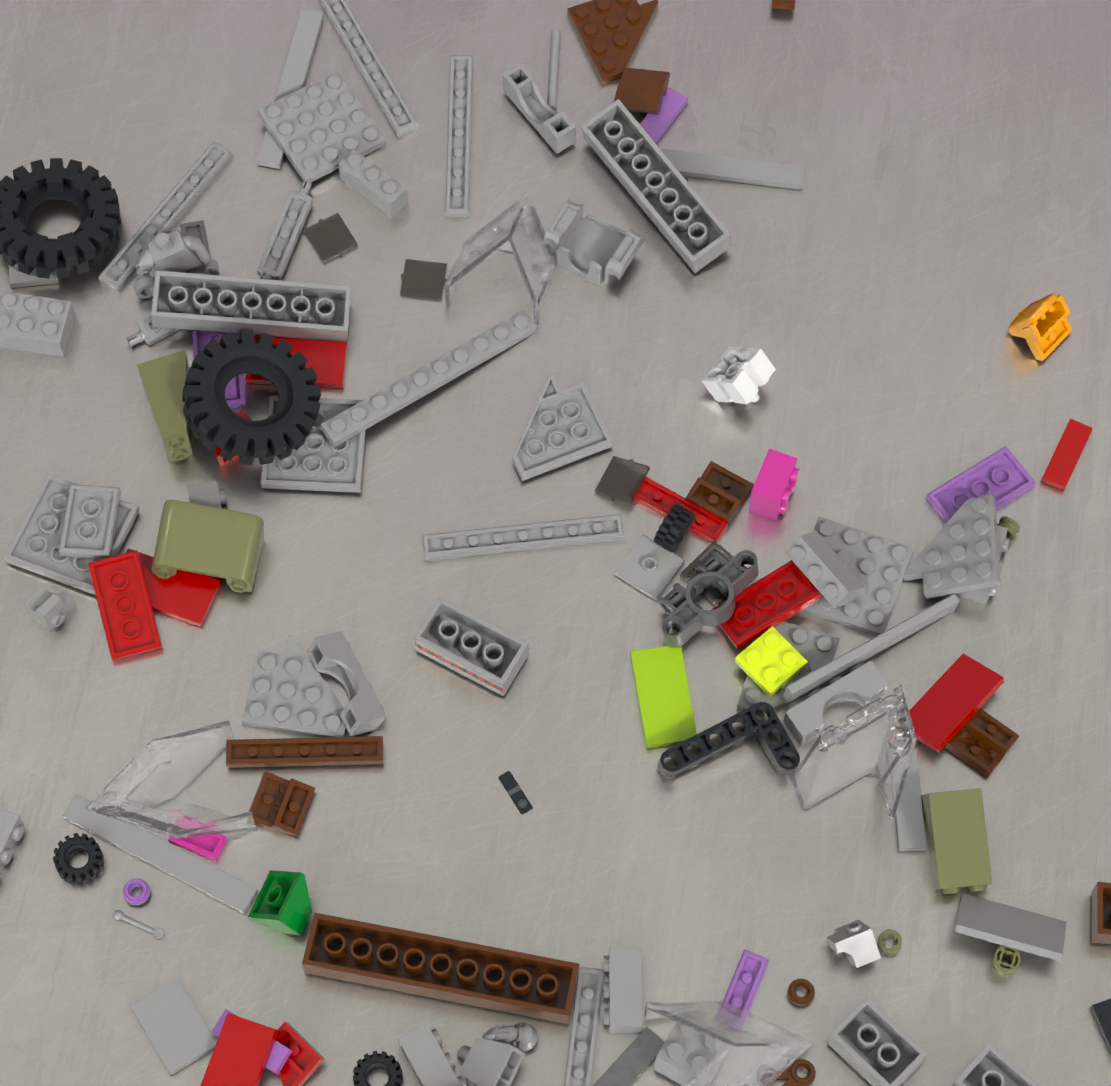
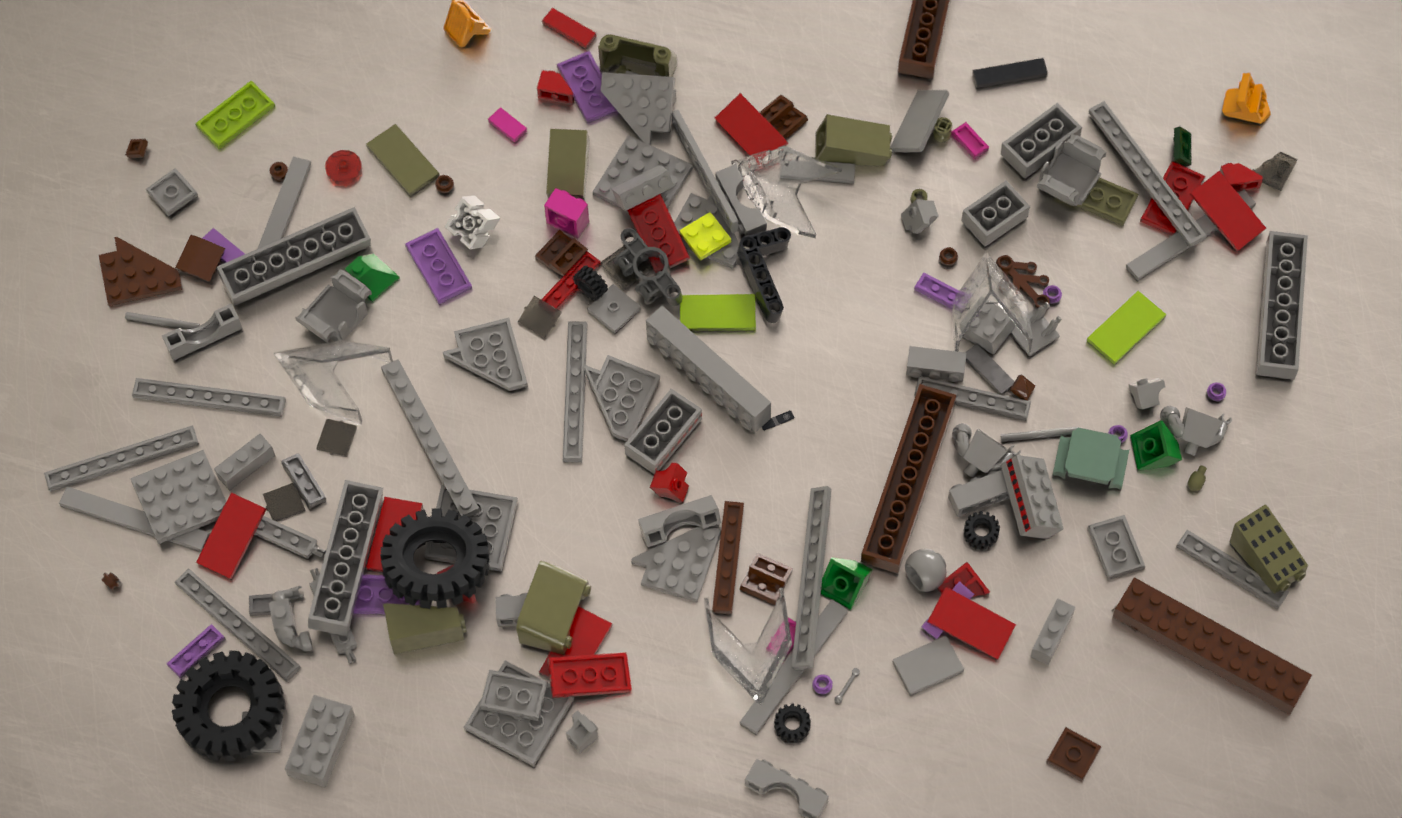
camera: 80 degrees left, 0 degrees up
none -> reddish brown plate [101,572,120,590]
none -> light grey plate [146,168,198,217]
none -> medium lavender tile [166,624,225,679]
none -> lime tile [195,81,275,149]
none -> red tile [196,492,267,580]
none -> reddish brown plate [269,162,288,180]
none -> flat silver tile [281,453,326,509]
none -> clear red plate [325,150,362,185]
none -> green slope [345,254,400,302]
none -> olive tile [366,124,440,196]
none -> medium lavender tile [405,228,472,304]
none -> reddish brown plate [435,175,454,193]
none -> dark pink tile [488,107,527,143]
none -> red slope [537,70,574,104]
none -> olive slope [546,129,590,199]
none -> light grey wing [584,355,660,441]
none -> olive windscreen [598,34,677,77]
none -> light grey brick [646,306,771,433]
none -> red brick [650,463,689,503]
none -> light grey plate [791,486,832,670]
none -> light grey wheel [905,548,947,592]
none -> dark pink tile [951,122,989,160]

